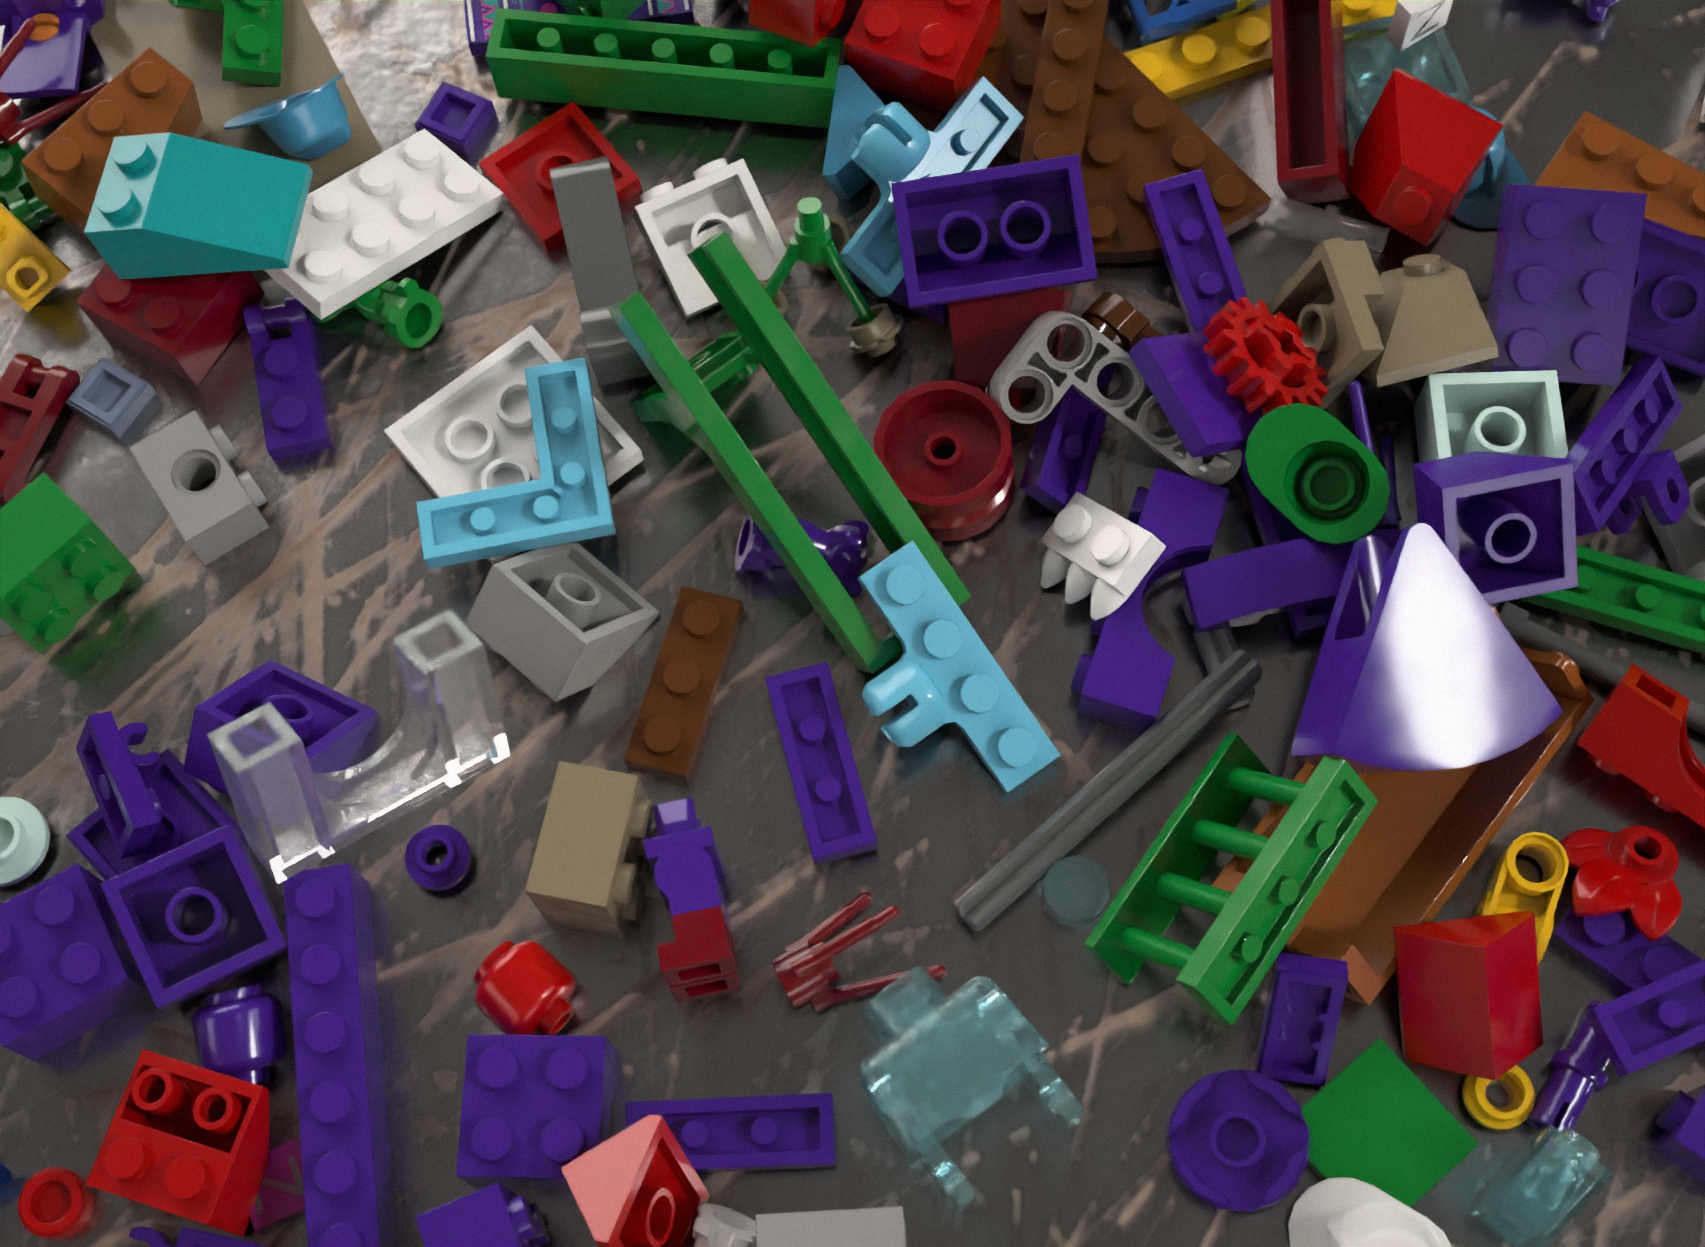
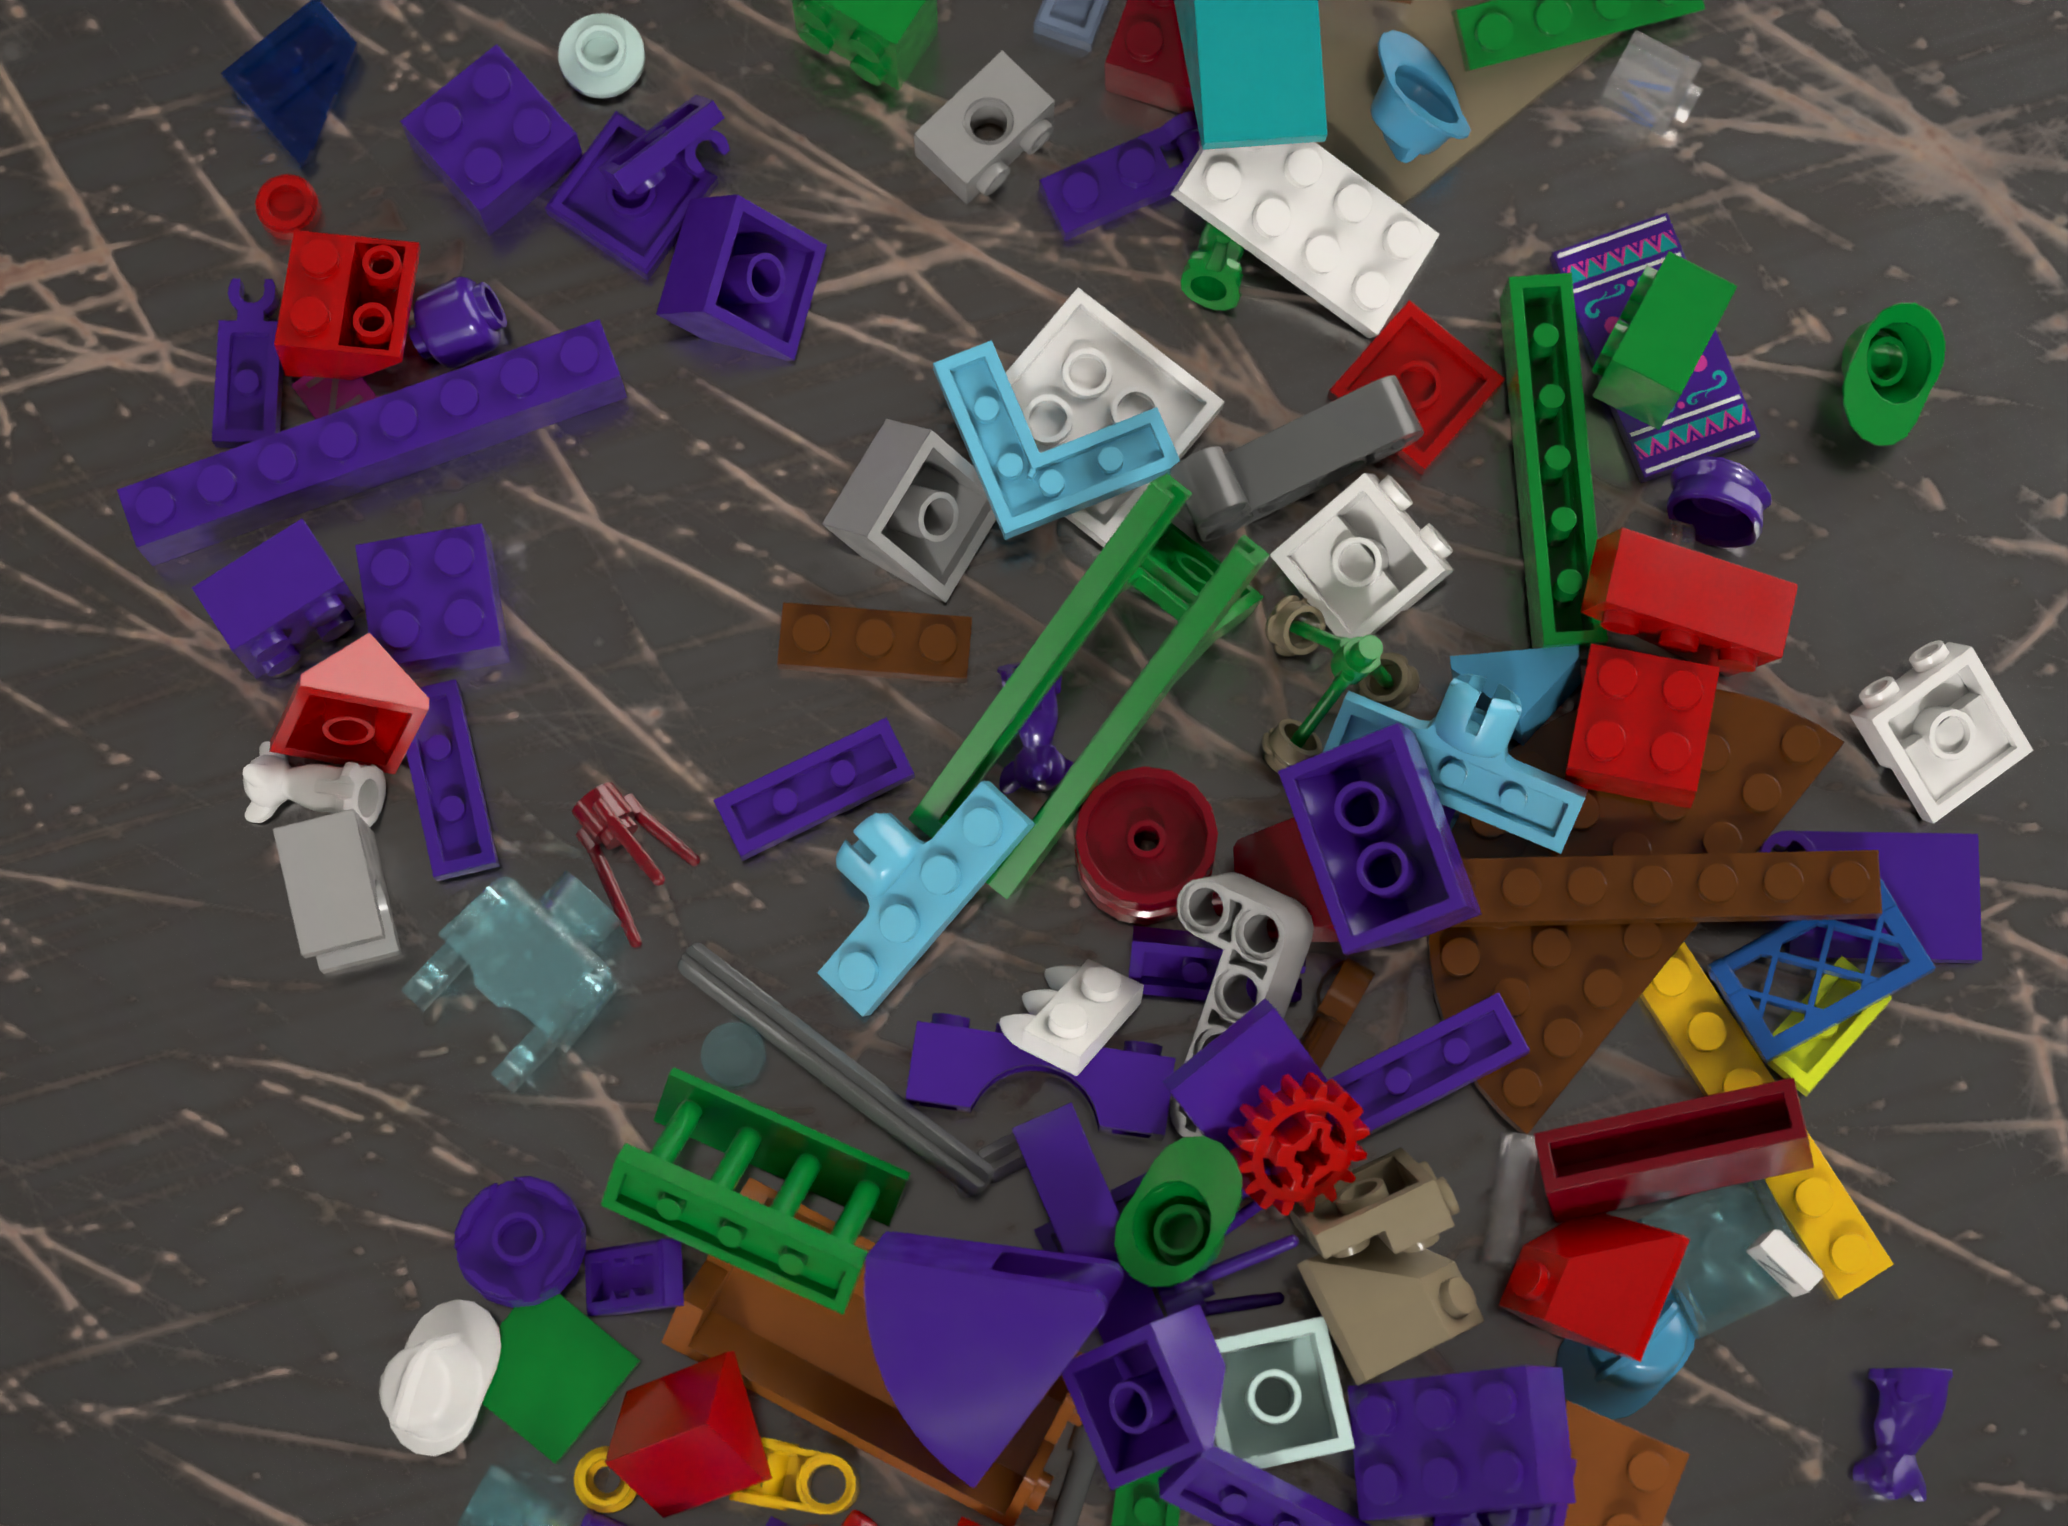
camera: 70 degrees right, 10 degrees up
dark purple brick [100,823,288,1010] -> none
clear arch [207,609,510,884] -> none
dark purple plate [405,824,472,891] -> none
dark purple tile [415,81,496,157] -> none
red head [473,941,575,1035] -> none
dark tan brick [525,761,658,939] -> none
hips [643,798,742,1002] -> none

